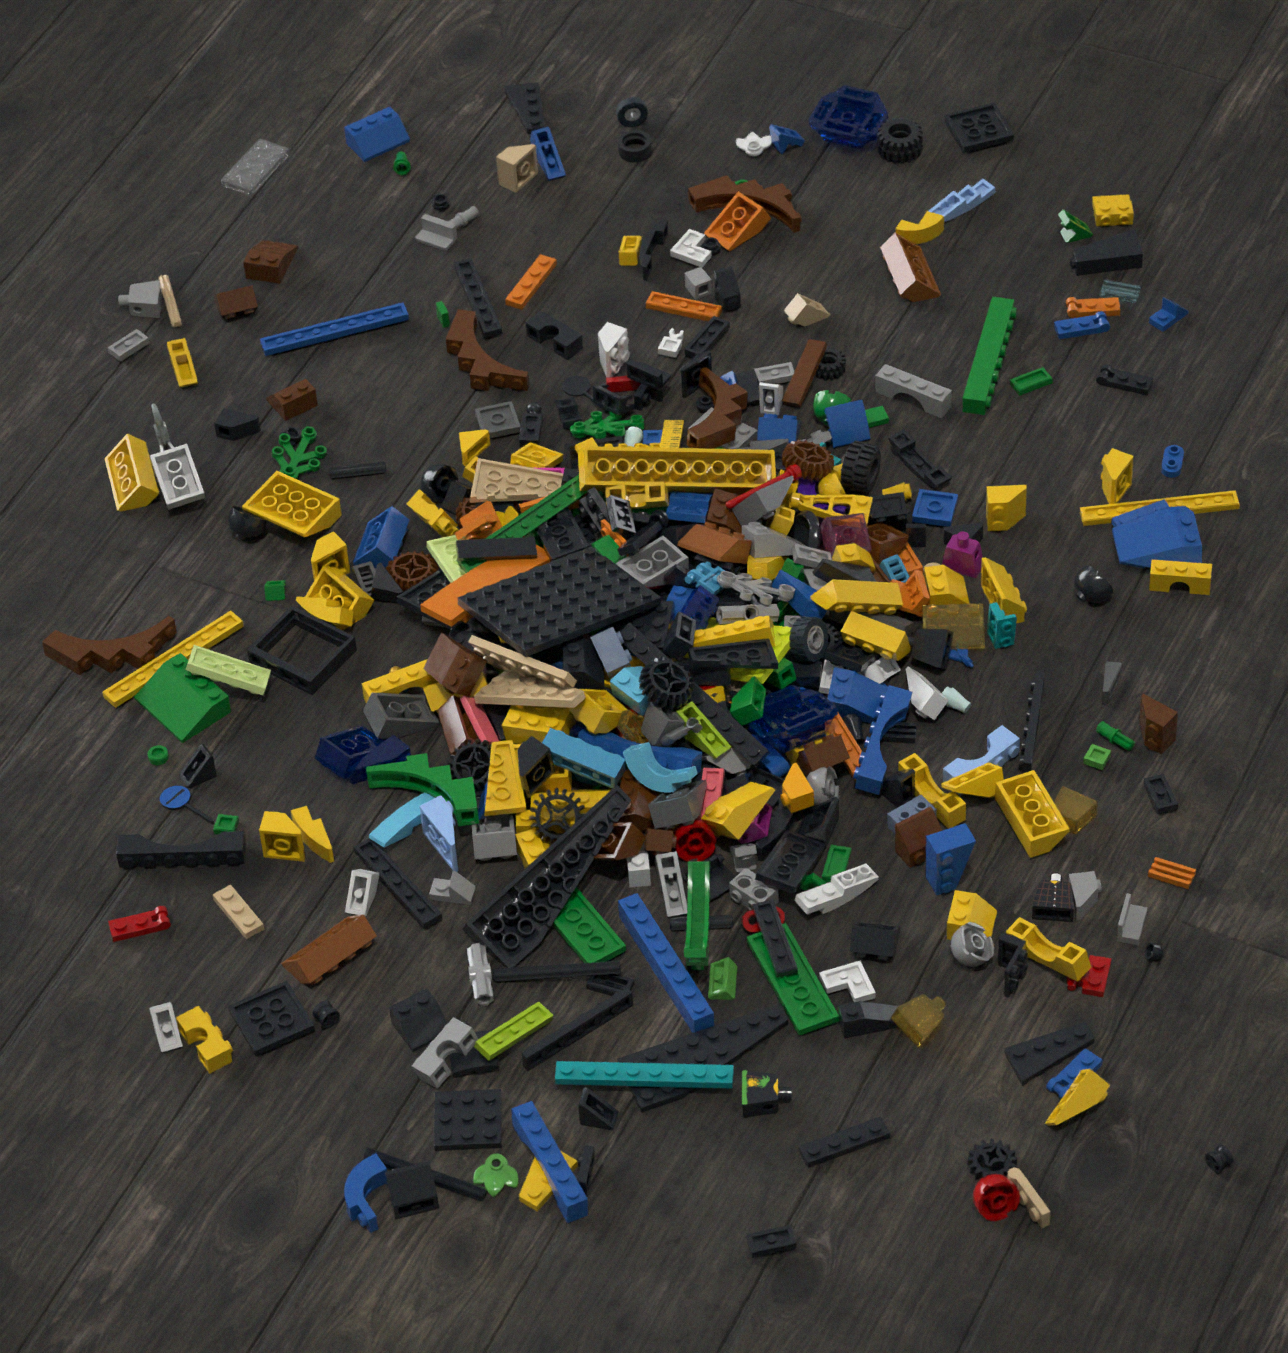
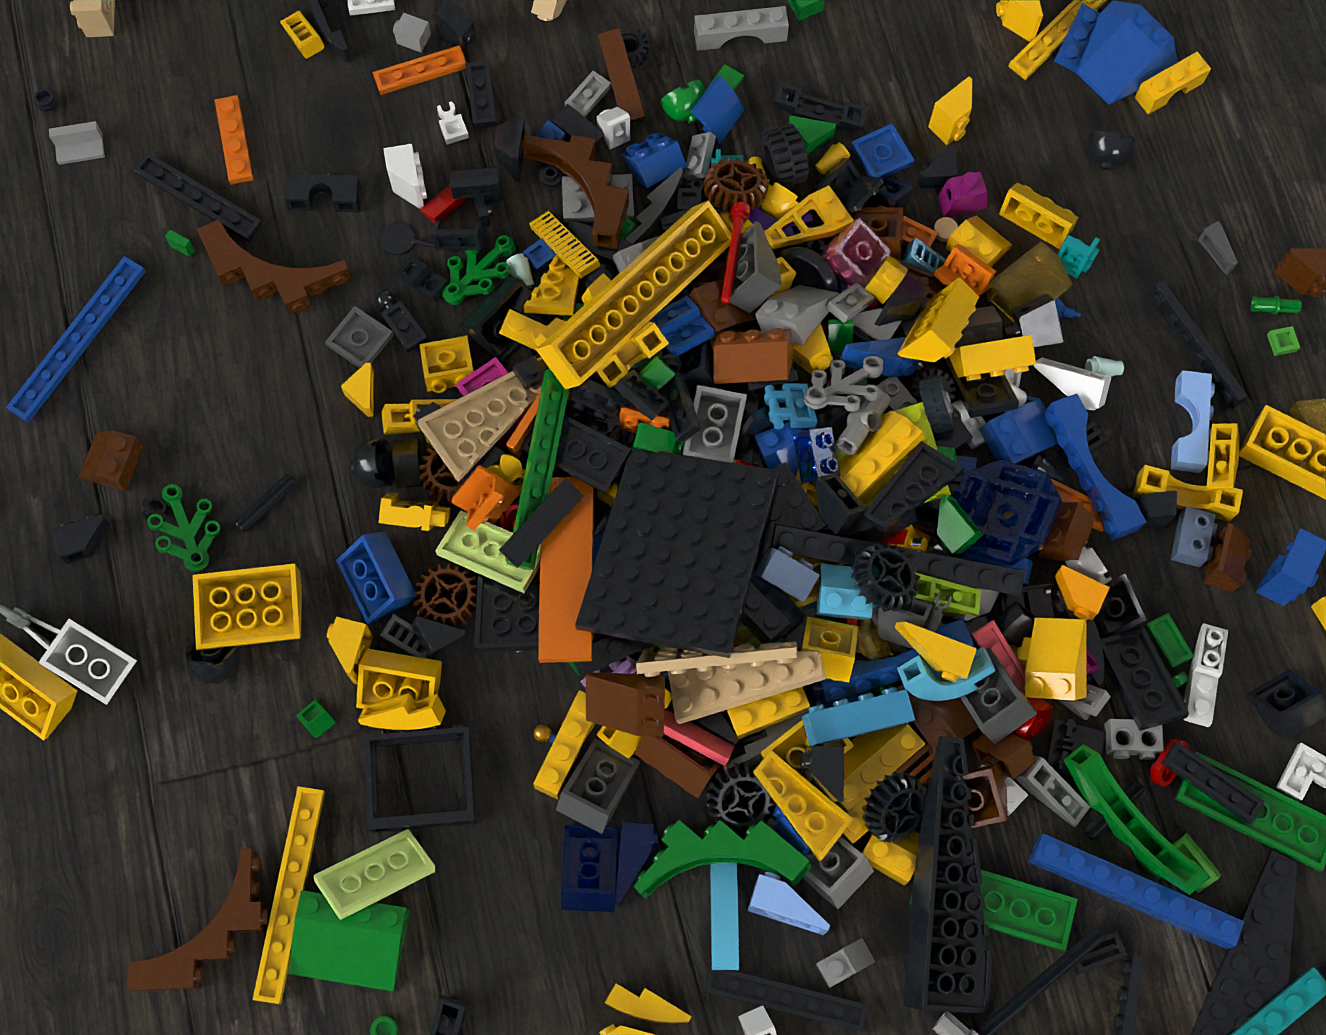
camera: 45 degrees left, 25 degrees up
light grey pin [448,206,479,229] -> none
none -> green tile [639,356,676,391]
none -> green slope [789,116,836,155]
none -> yellow slope [895,621,977,682]

